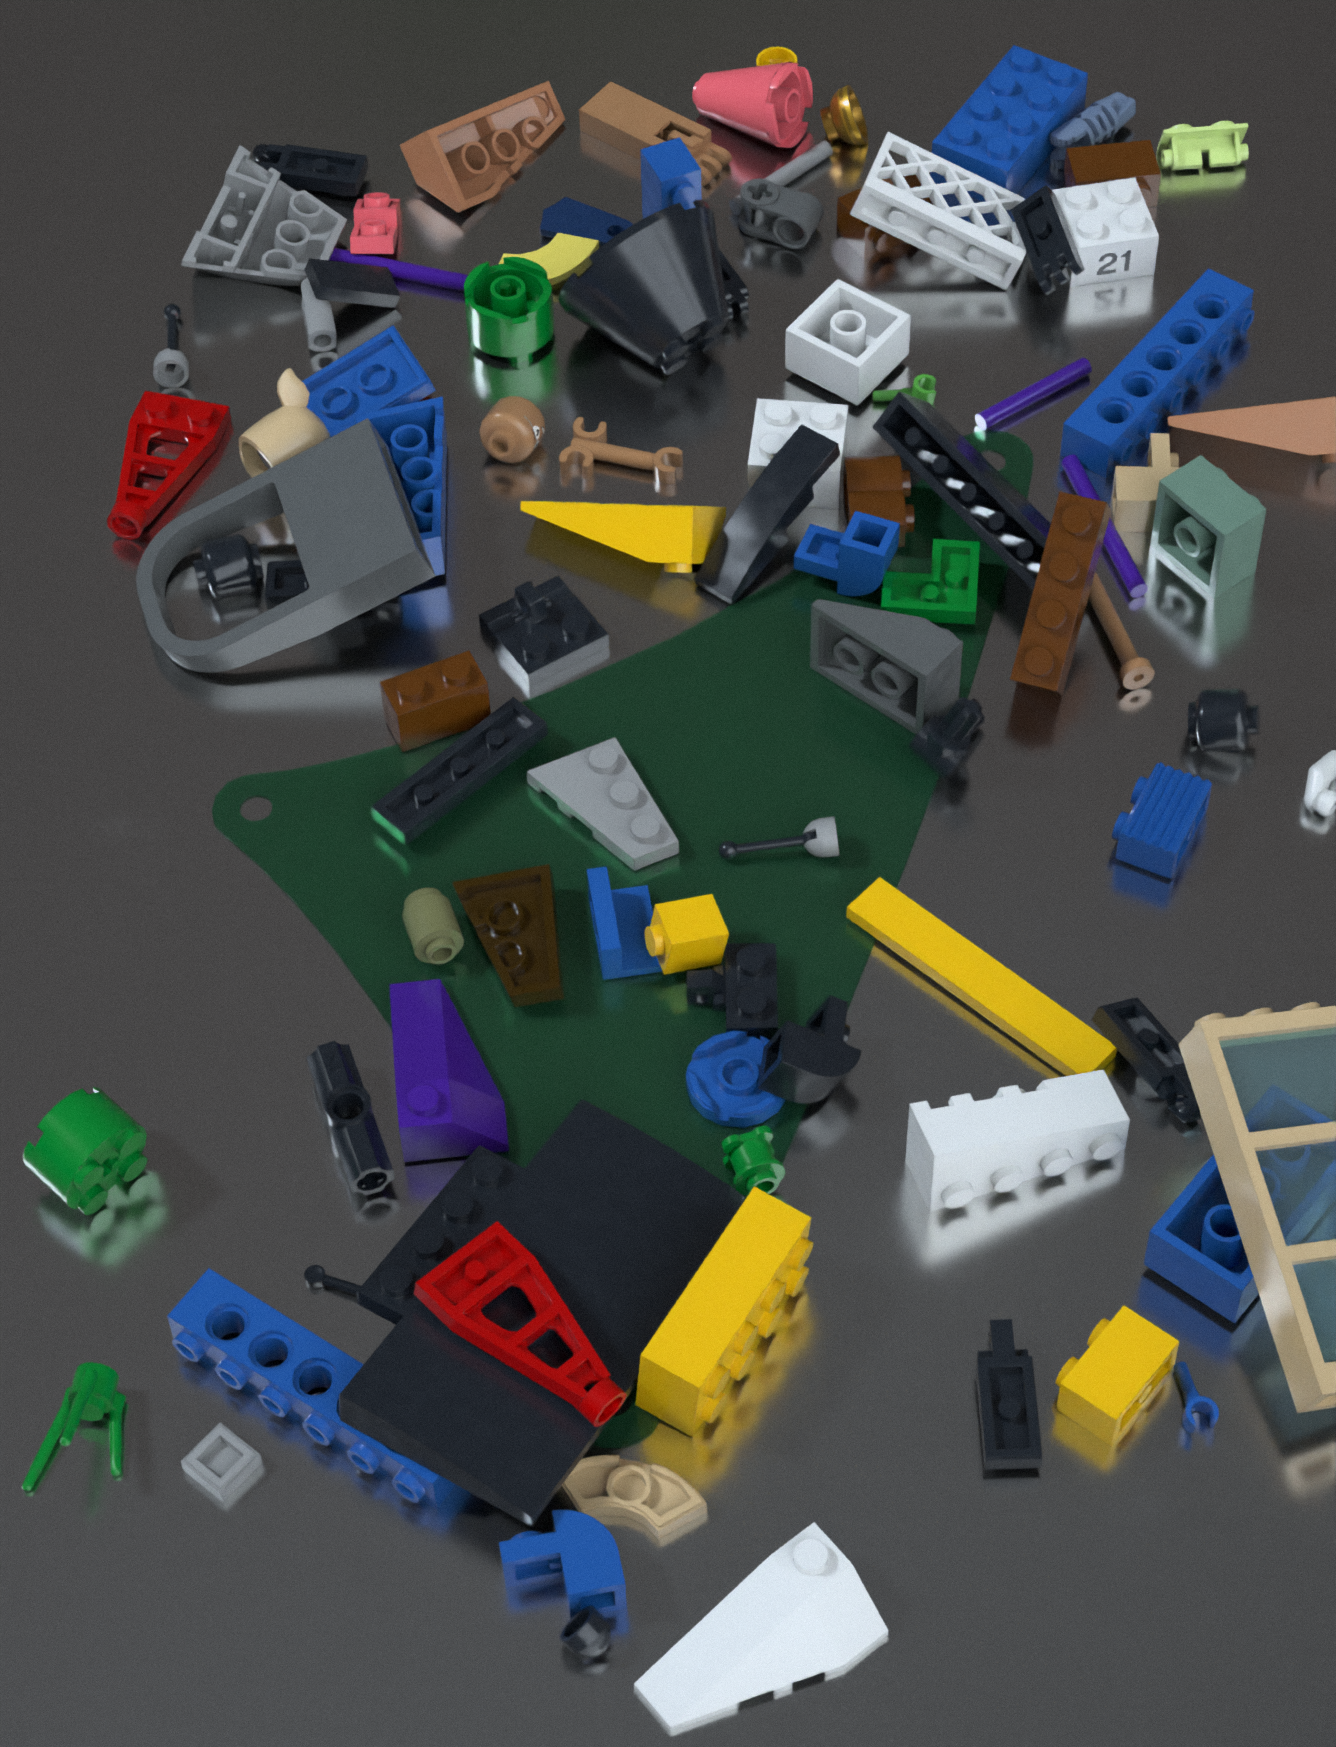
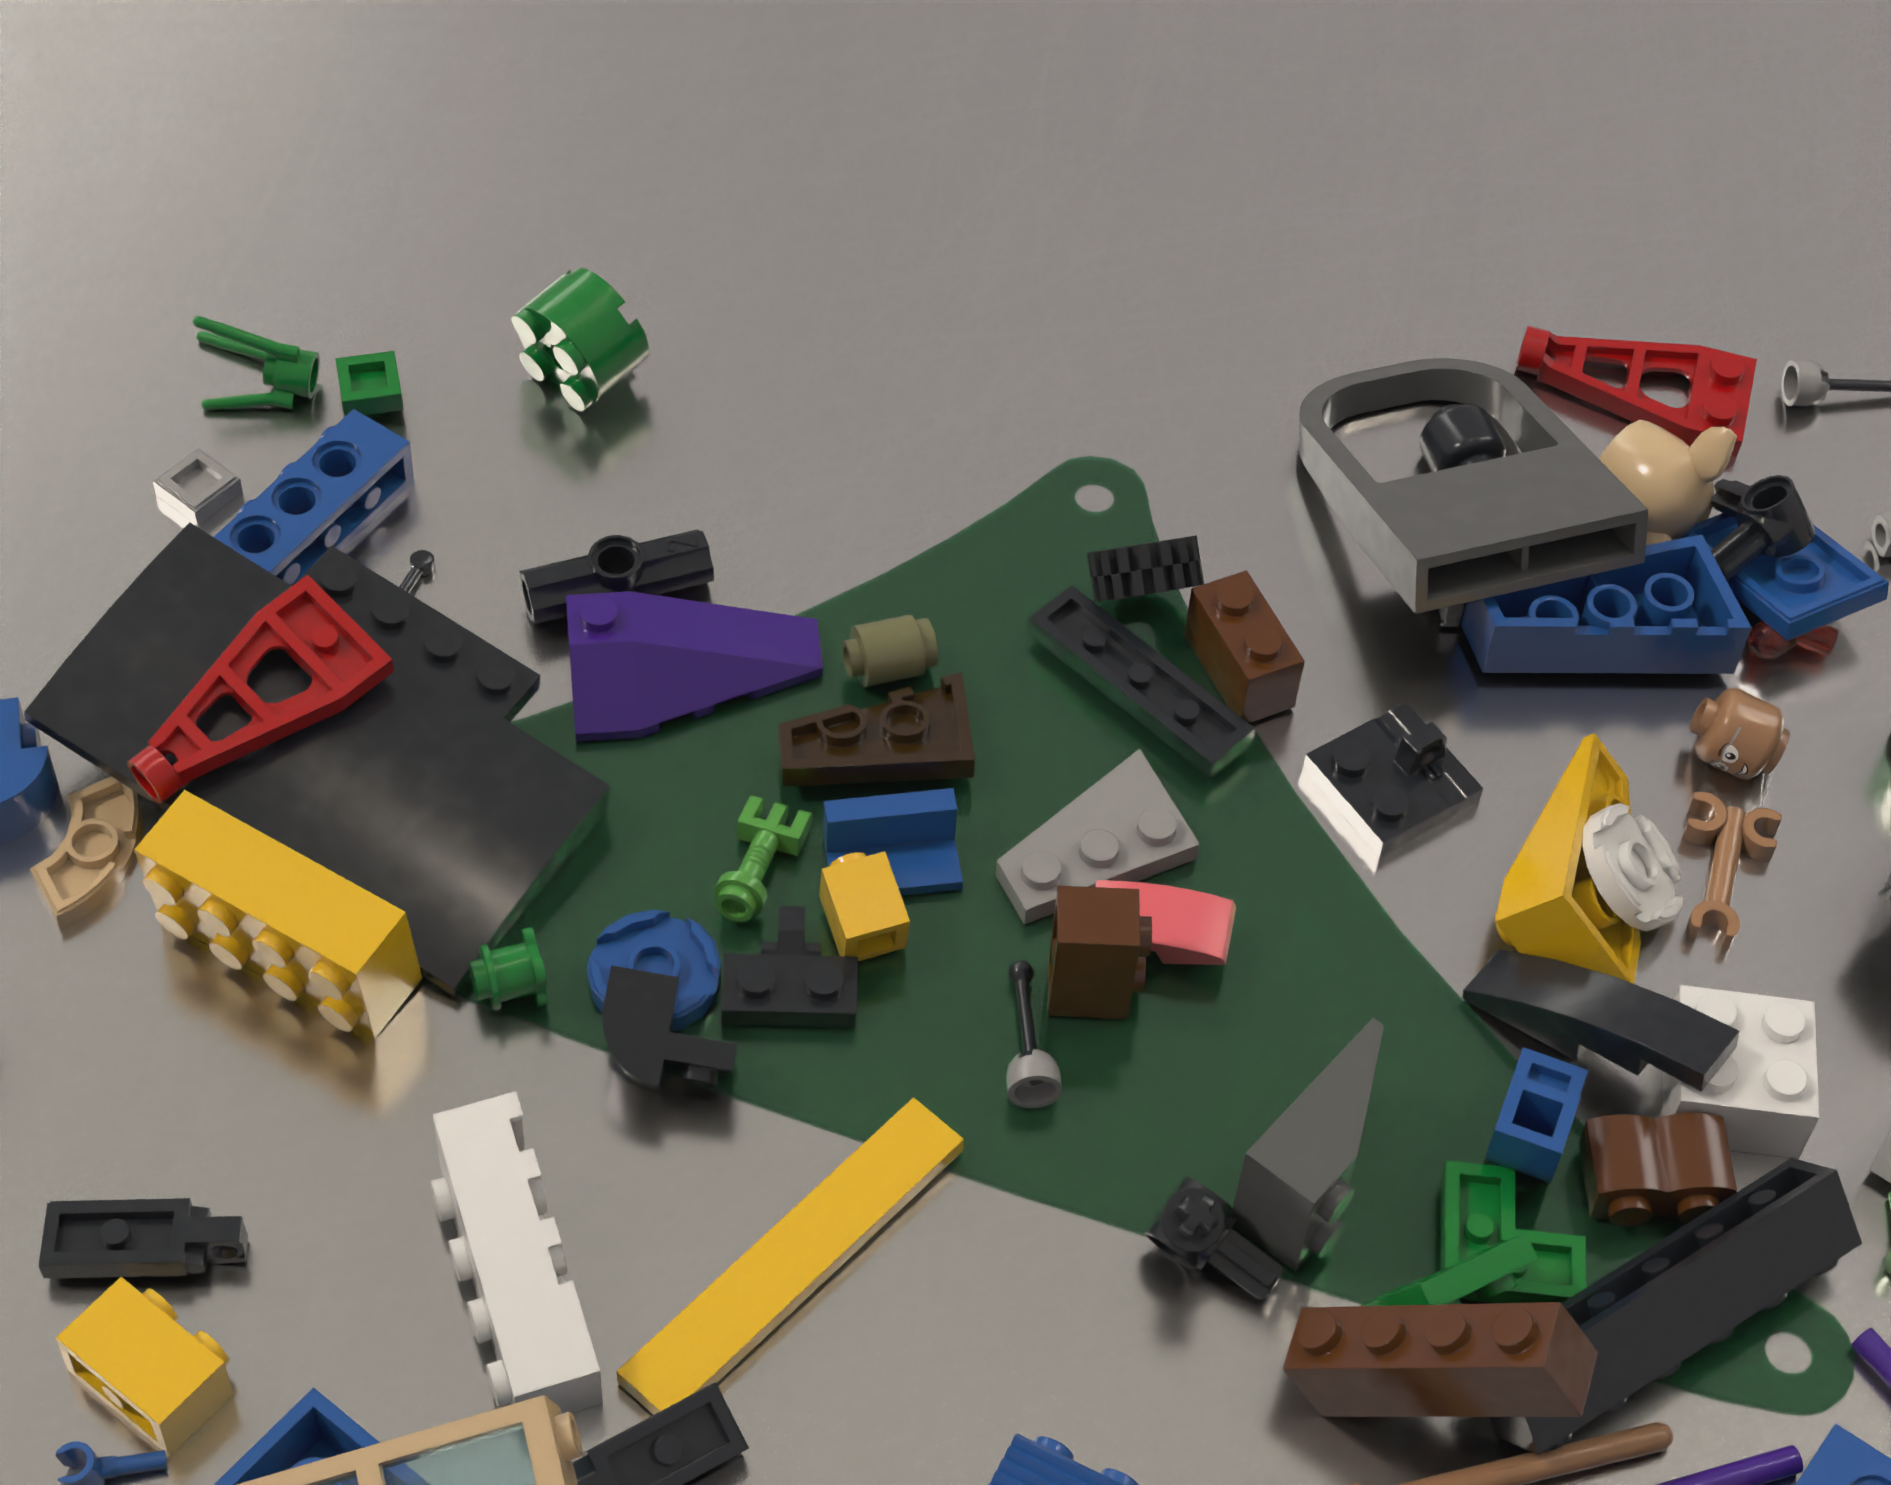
camera: 85 degrees right, 0 degrees up
none -> green plate [335,351,404,417]
none -> bright green hinge [714,795,813,922]
none -> reddish brown brick [1048,885,1152,1019]
none -> black tyre [1087,535,1204,602]
none -> coral slope [1096,880,1236,965]
none -> green plate [1359,1233,1538,1306]
none -> white tile [1582,803,1683,932]
none -> black axle [1711,475,1815,582]

